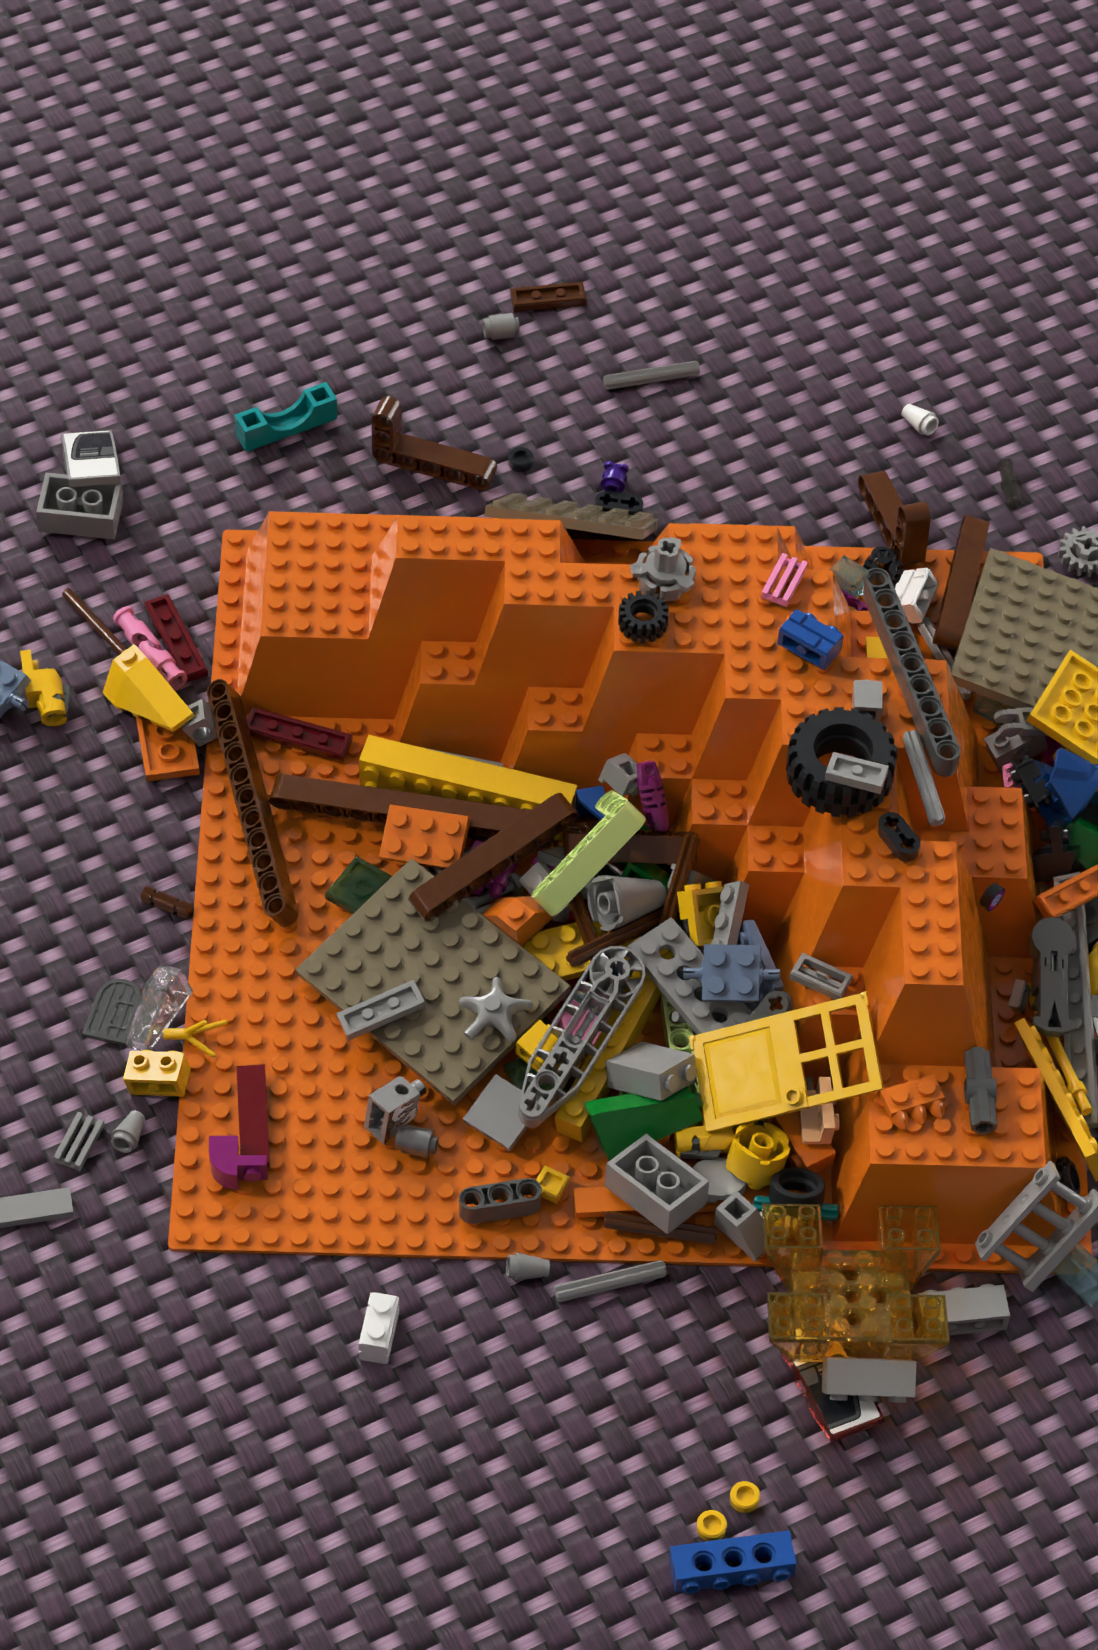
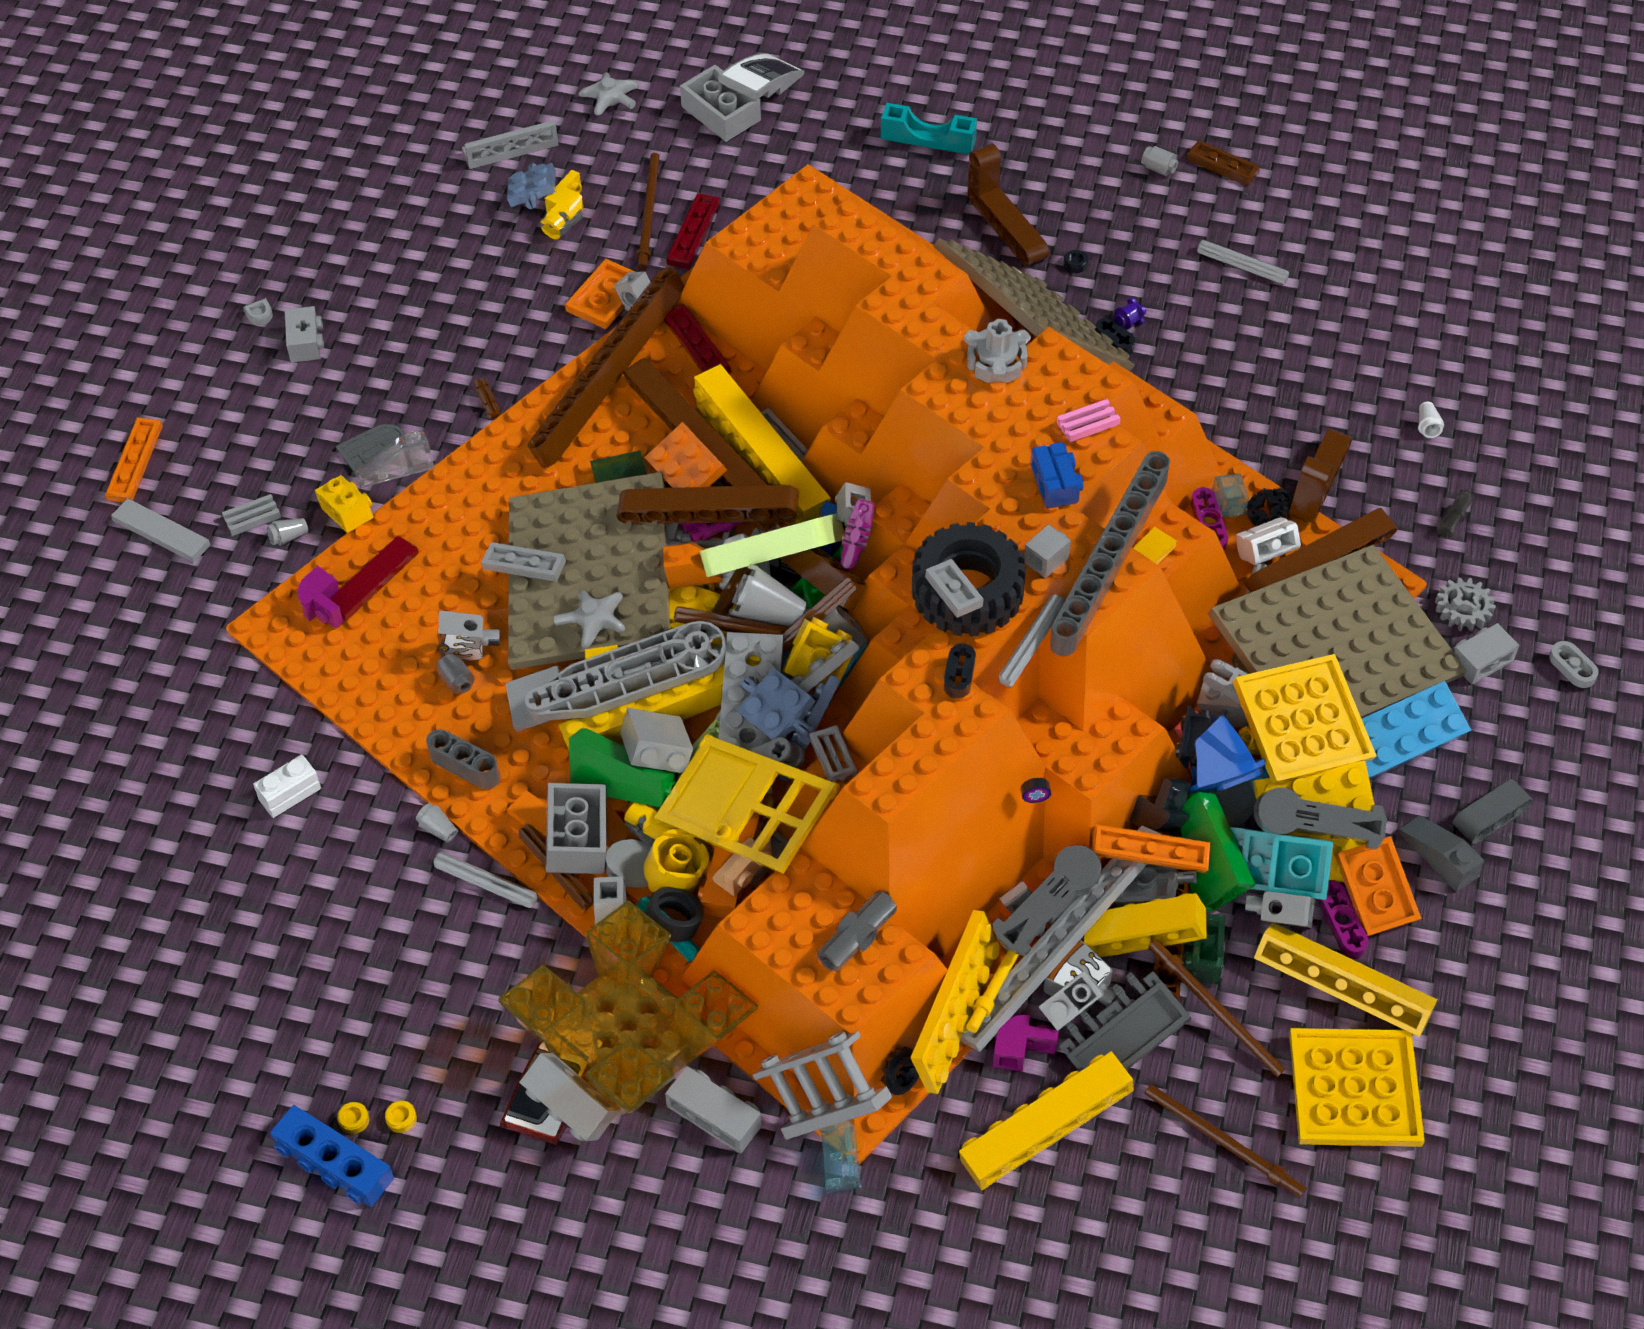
camera: 45 degrees right, 0 degrees up
yellow wedge [102,644,195,732] -> none
bright pink piece [113,606,188,691] -> none
yellow plant [163,1020,228,1058] -> none
yellow tile [536,1165,570,1204] -> none
black tyre [618,590,669,643] -> none
orange plate [879,1074,945,1130] -> none

